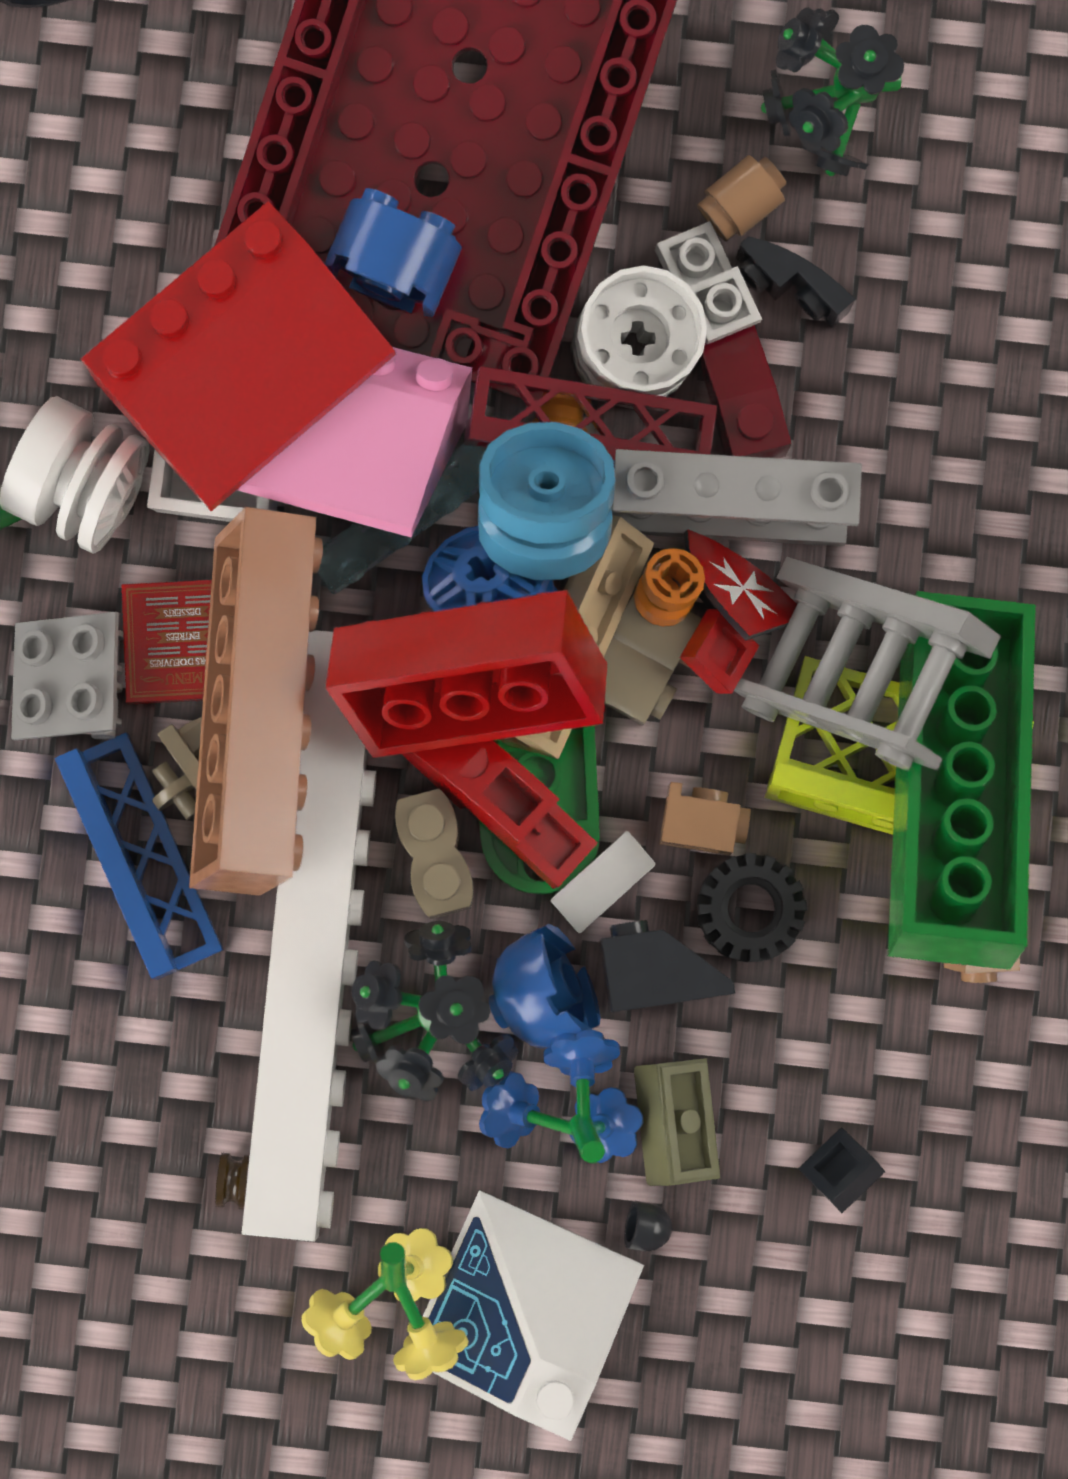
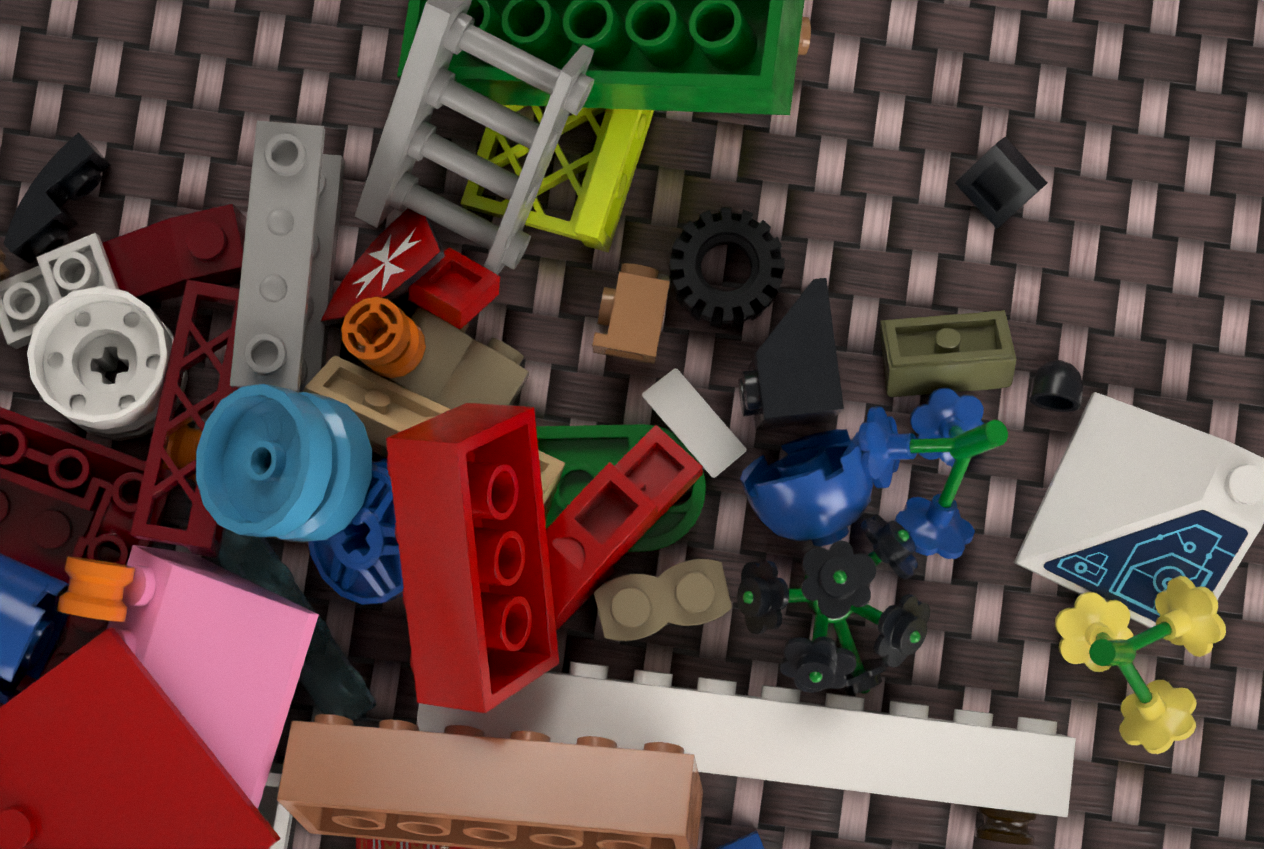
camera: 90 degrees left, 0 degrees up
none -> orange wheel [57,556,135,622]

